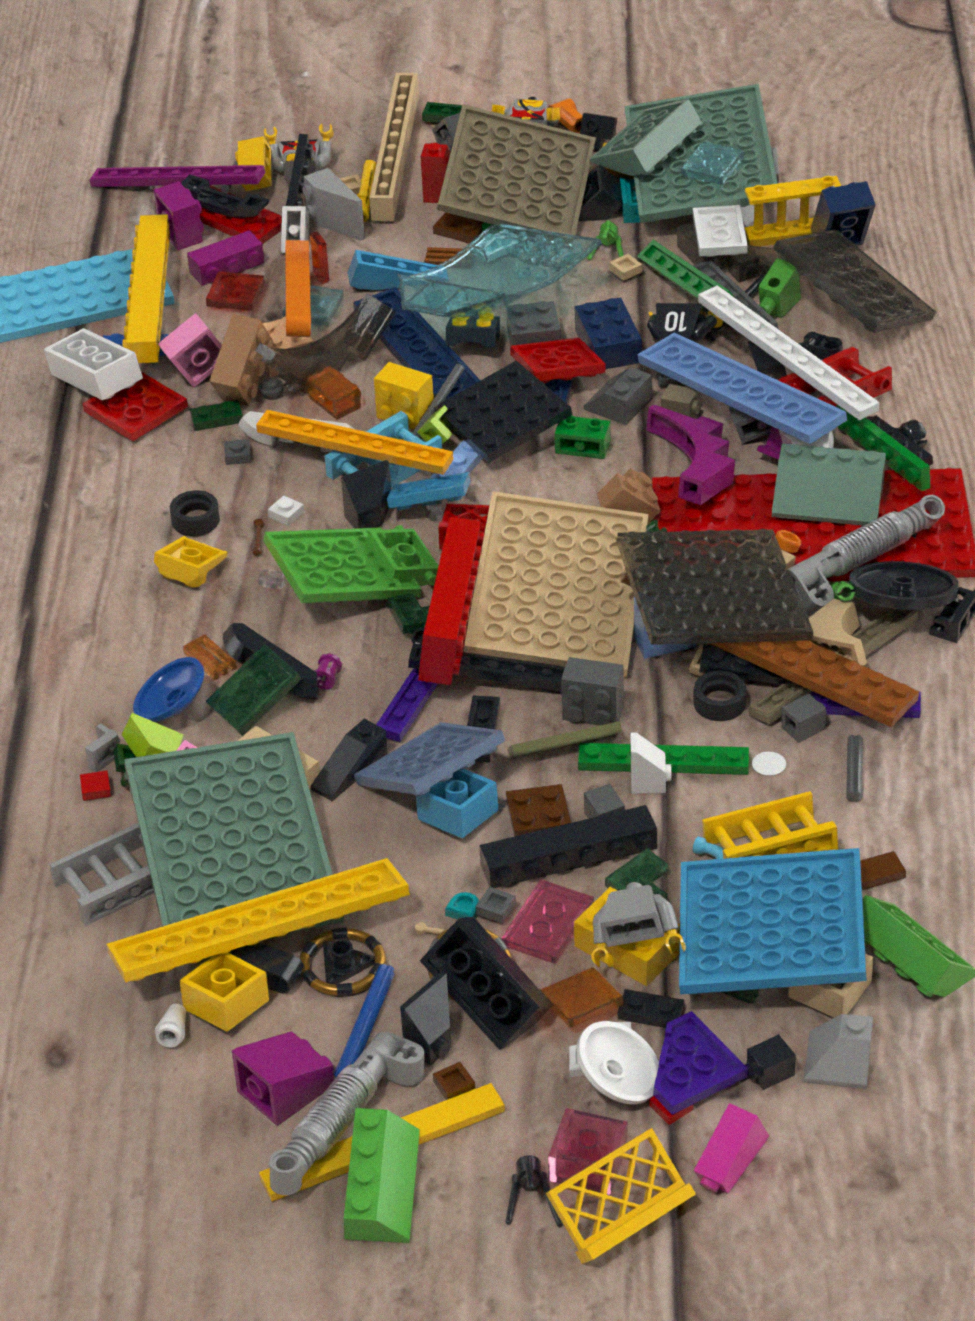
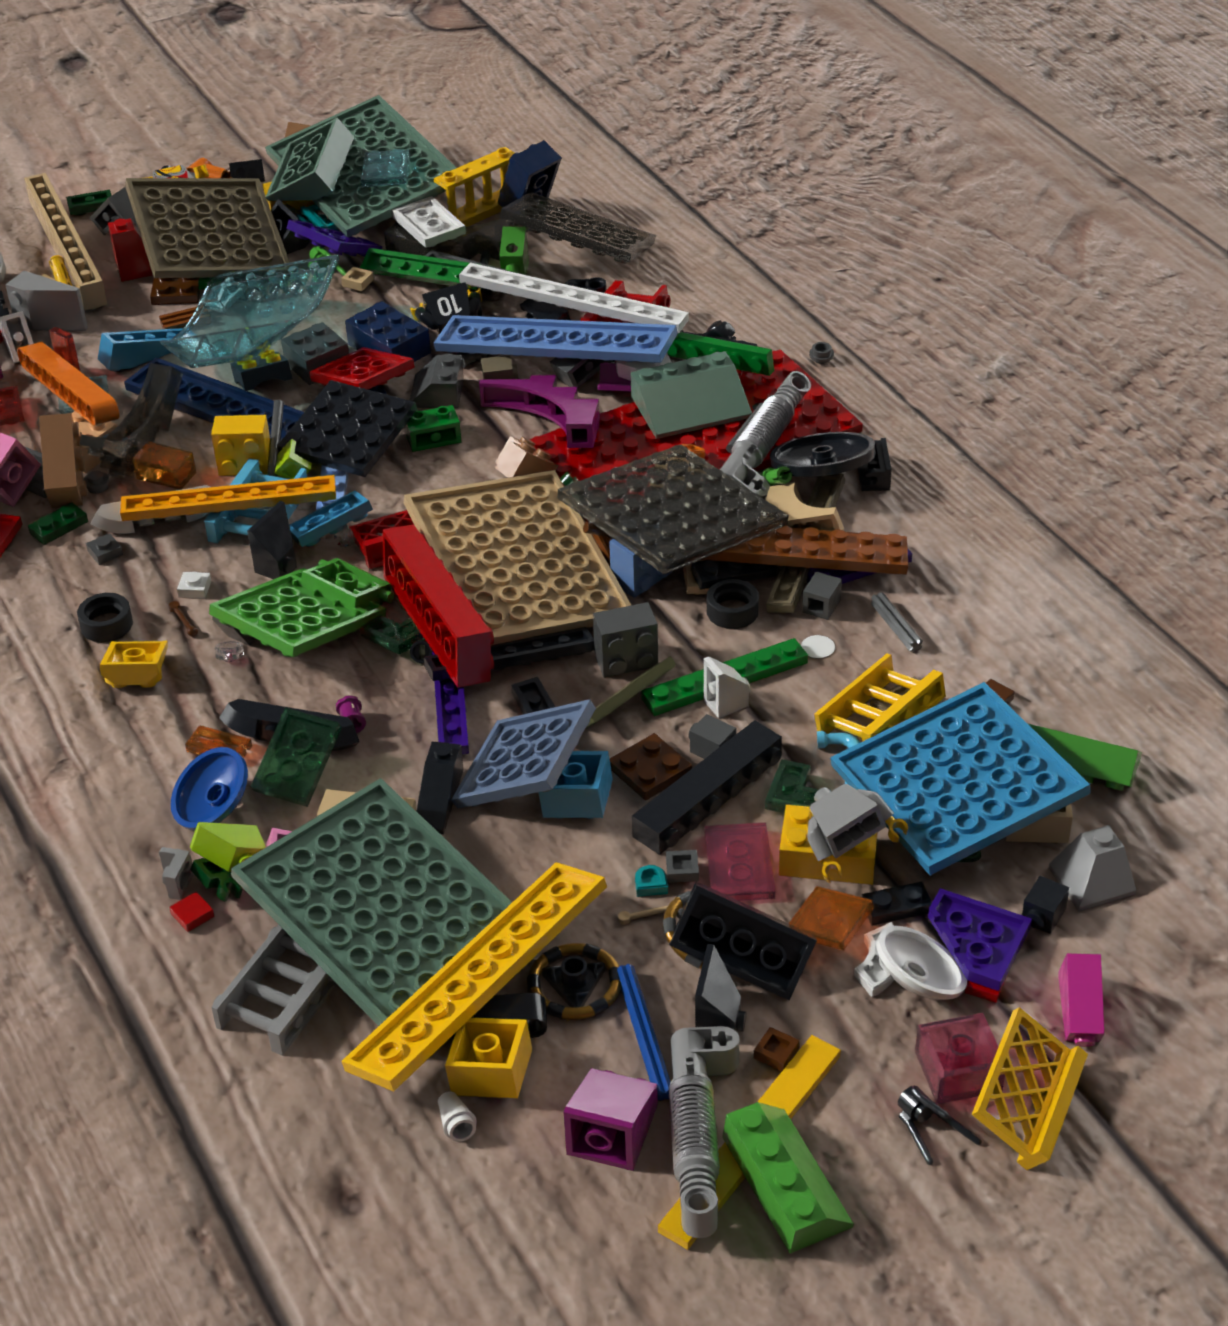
camera: 30 degrees left, 0 degrees up
none -> dark purple plate [287,220,383,257]

